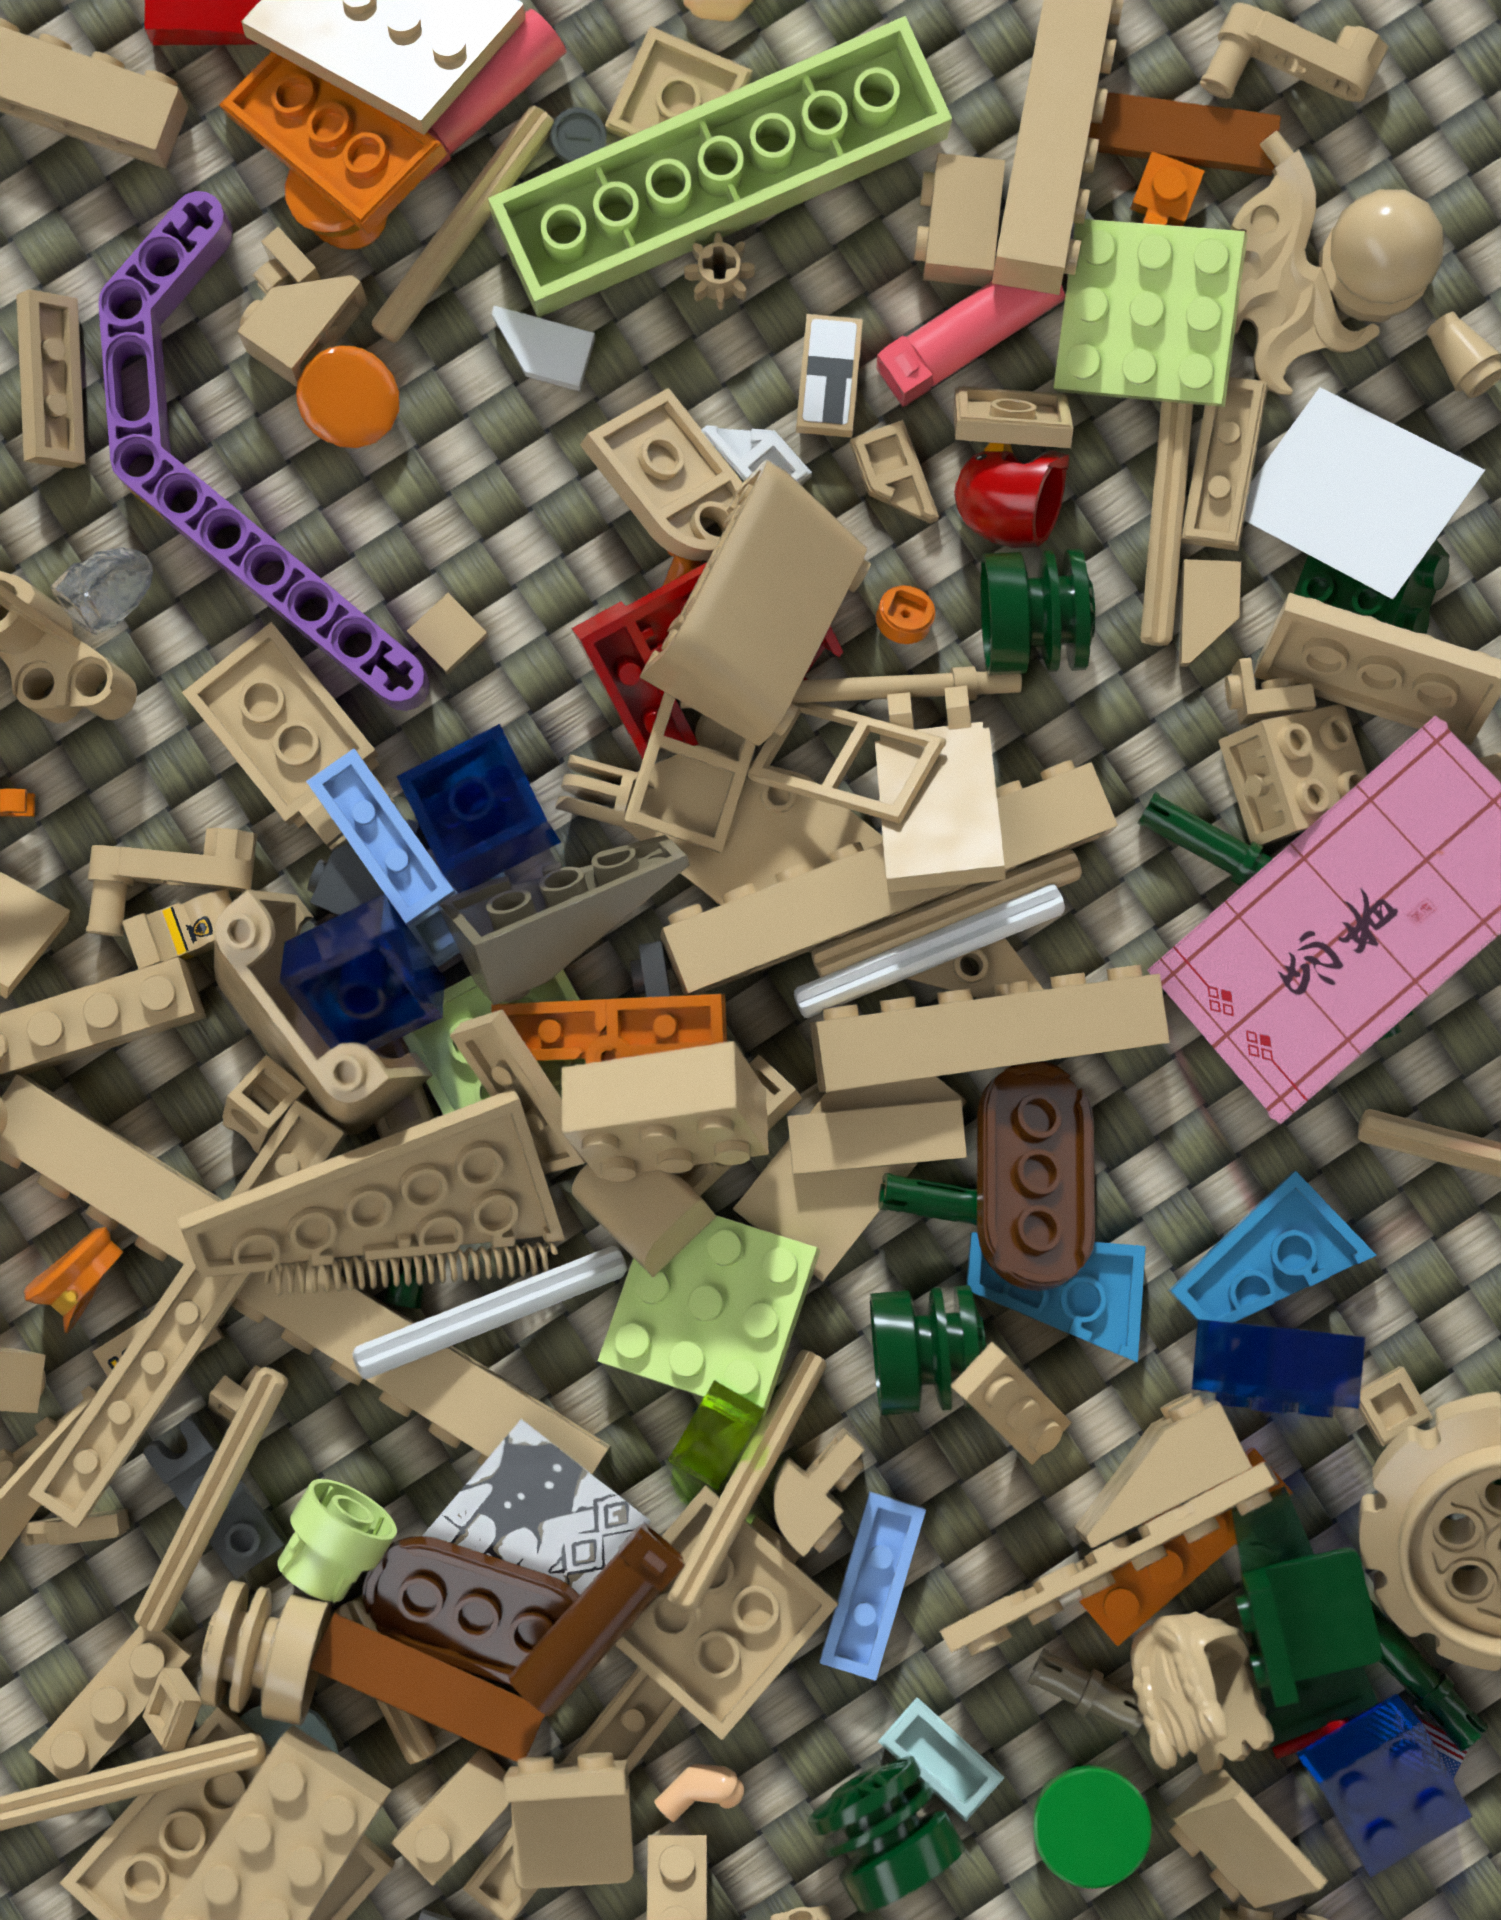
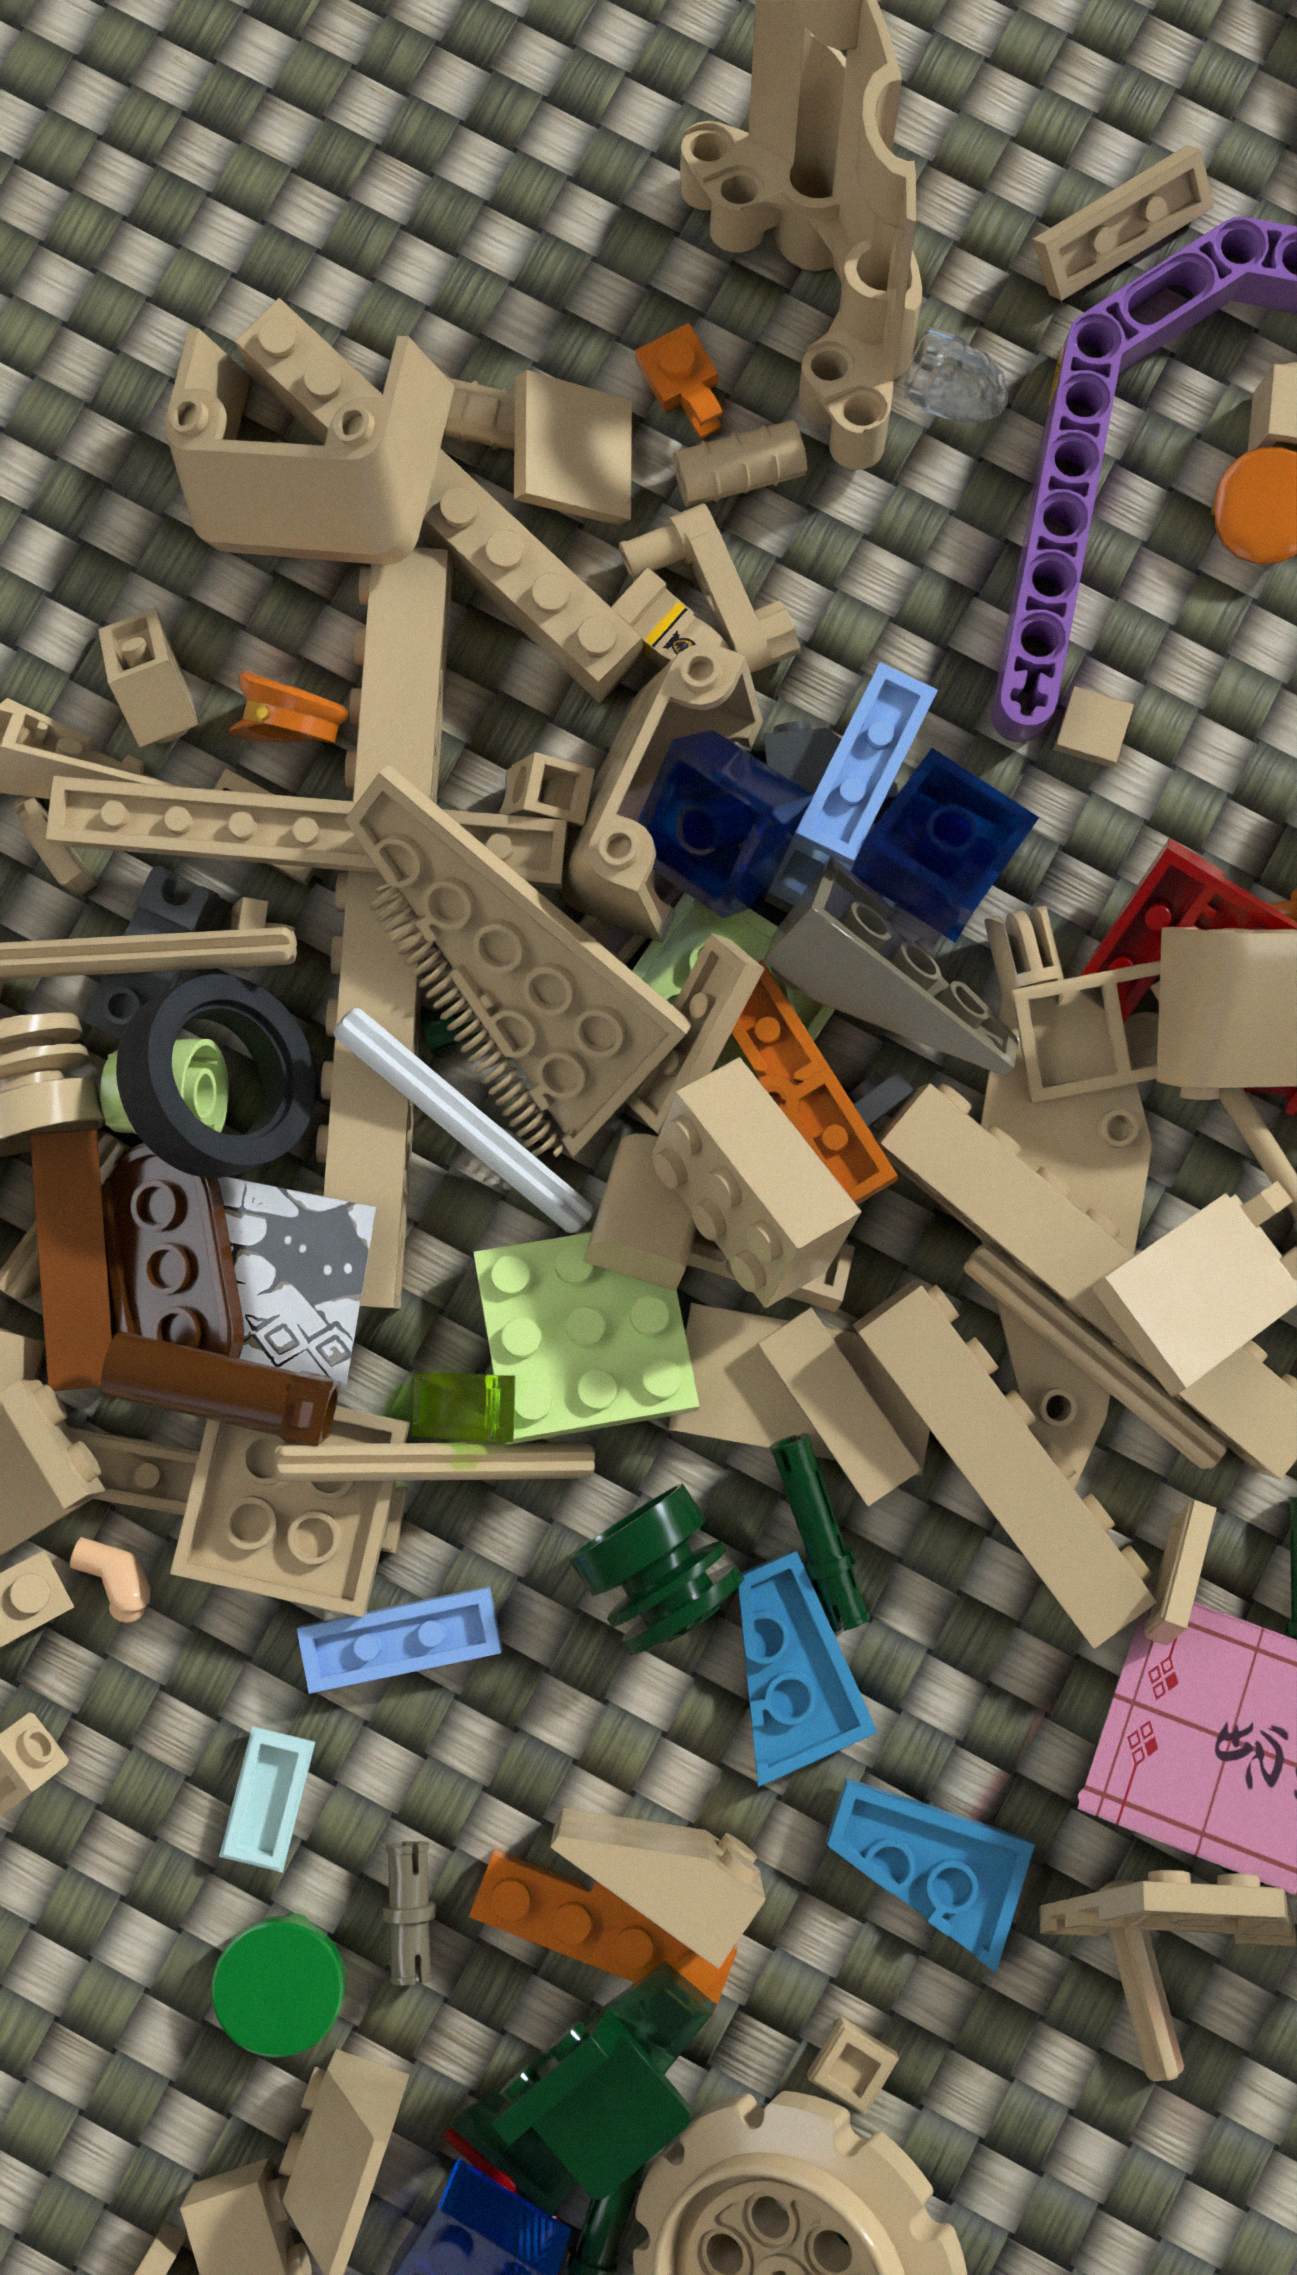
camera: 60 degrees right, 0 degrees up
tan tile [182,622,396,851] -> none
tan window [747,702,946,824] -> none
tan brick [773,1428,865,1557] -> none
white axle [794,884,1065,1018] -> none
dark green wheel [807,1756,965,1913] -> none
tan wing [940,1462,1280,1657] -> none
tan plate [951,1342,1072,1465] -> none
reddish brown tile [977,1061,1095,1291] -> none
tan piece [1130,1611,1274,1775] -> none
clear blue brick [1191,1319,1366,1418] -> none
none -> black tyre [116,974,316,1178]
none -> tan axle [673,420,807,508]
none -> tan wing [1039,1870,1296,1947]
none -> tan tile [1143,1500,1217,1646]

